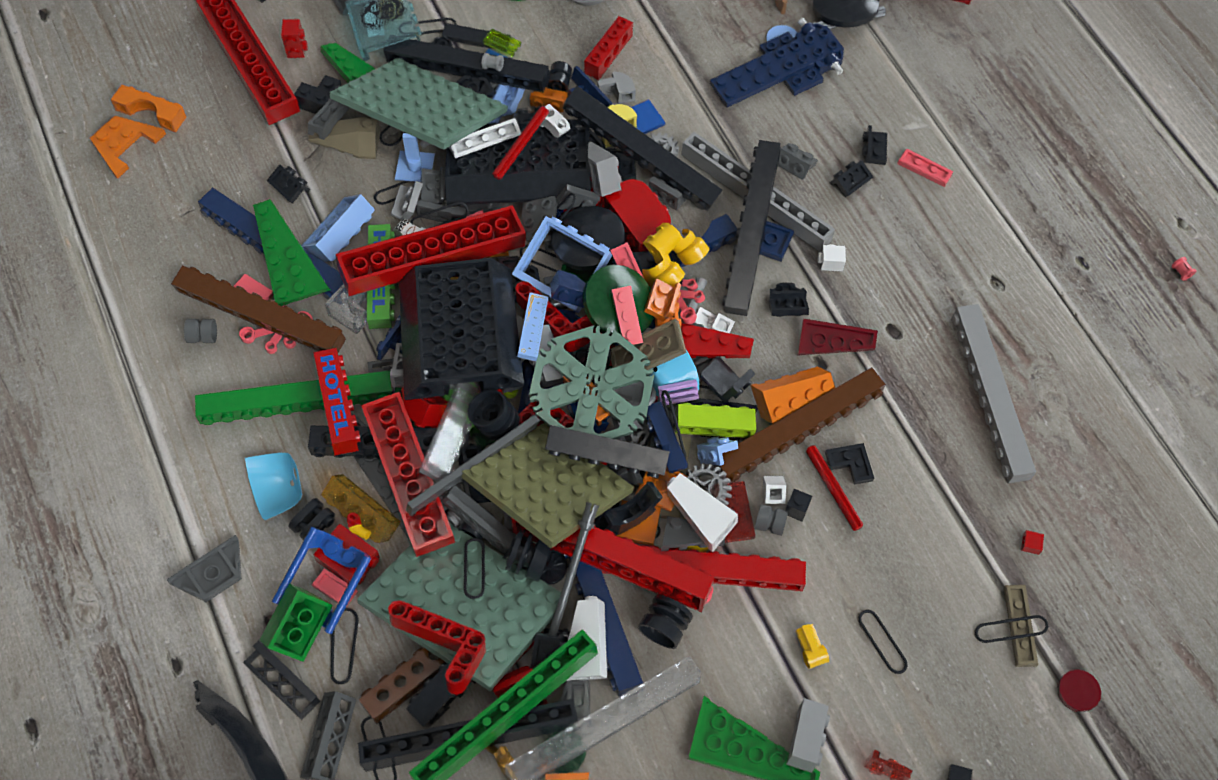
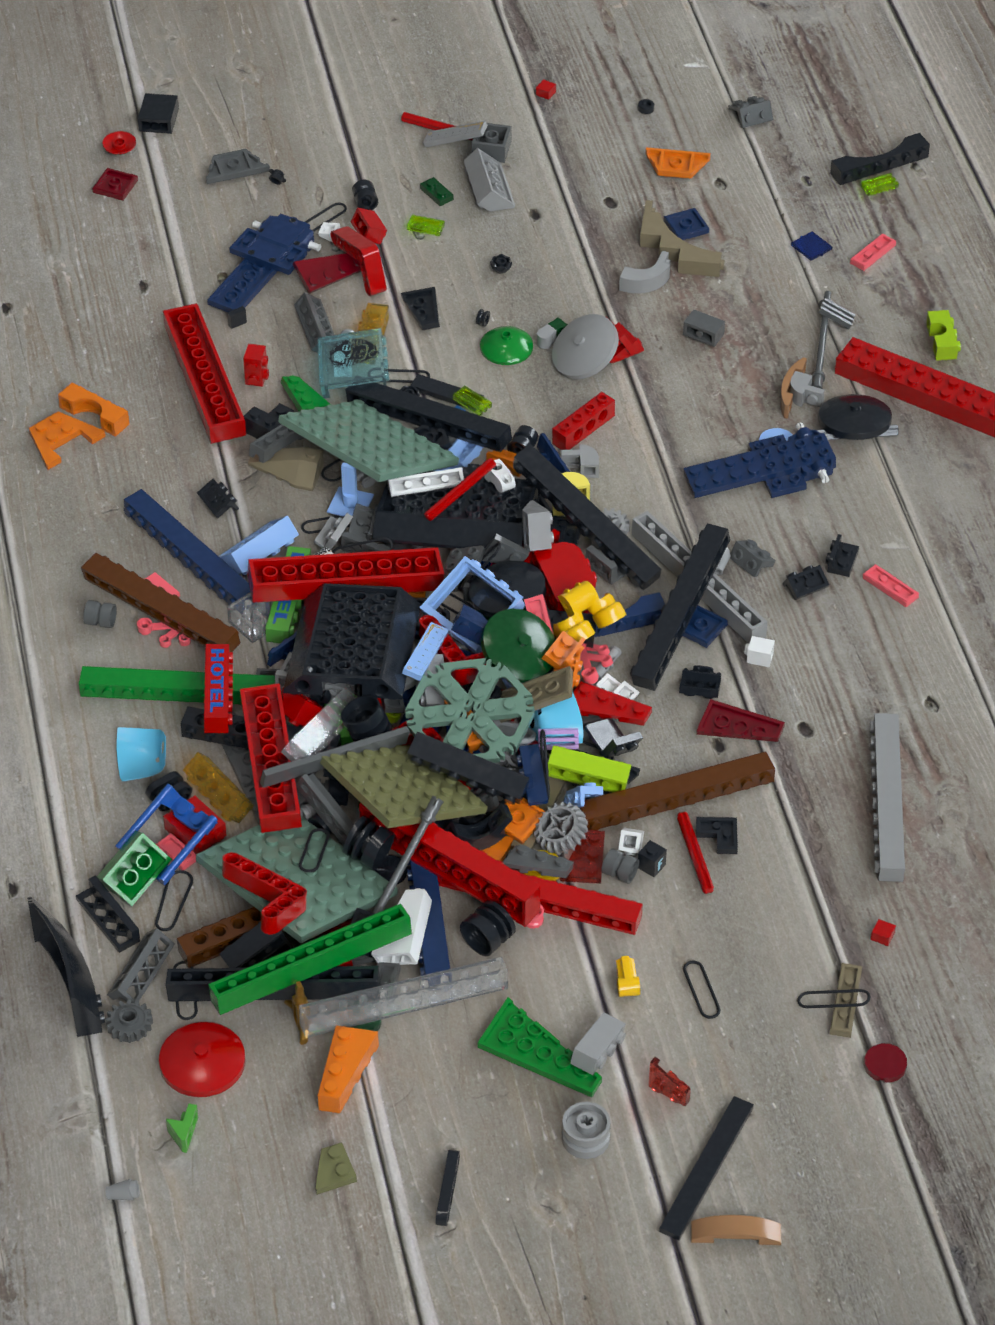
camera: 15 degrees right, 15 degrees down
dark grey wing [167,535,242,602] -> none
green wing [253,199,331,306] -> none
arm [347,512,371,540] -> none
light grey bush [482,53,504,71] -> none
coral plate [611,286,643,345] -> none
blue piece [631,100,666,134] -> none
white slope [667,473,738,552] -> none
orange wedge [750,366,835,424] -> none

